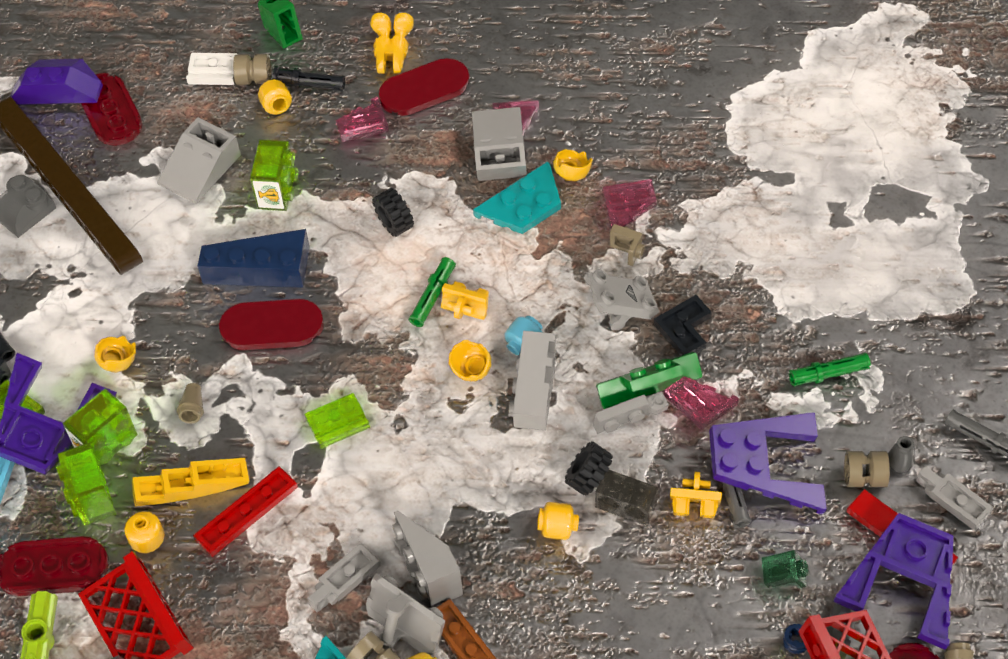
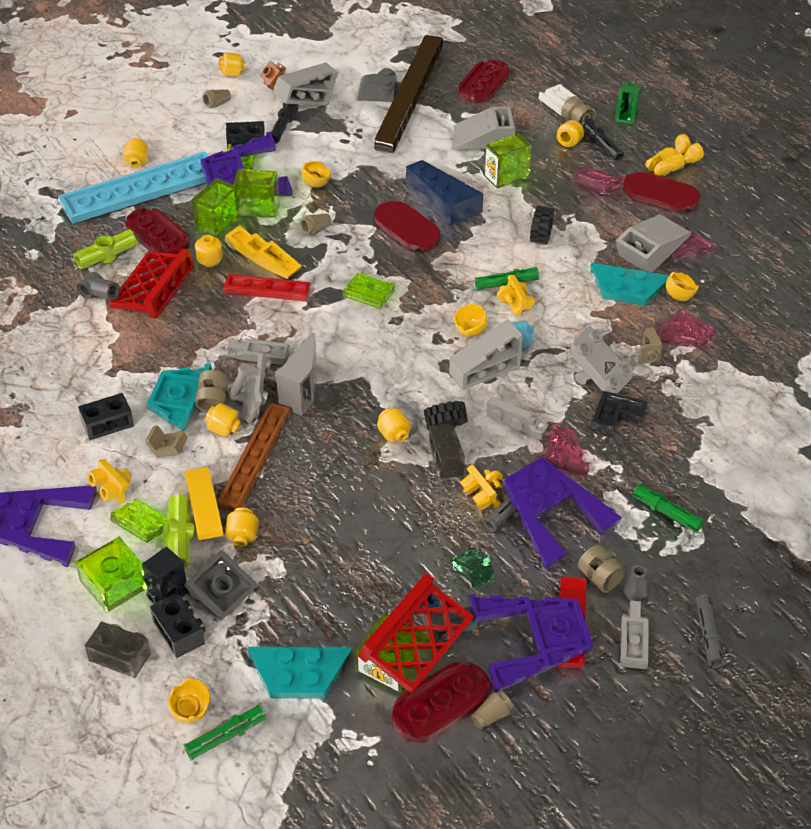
camera: 50 degrees right, 10 degrees down
dark purple wedge [11,58,103,104] -> none
green bracket [596,352,703,409] -> none

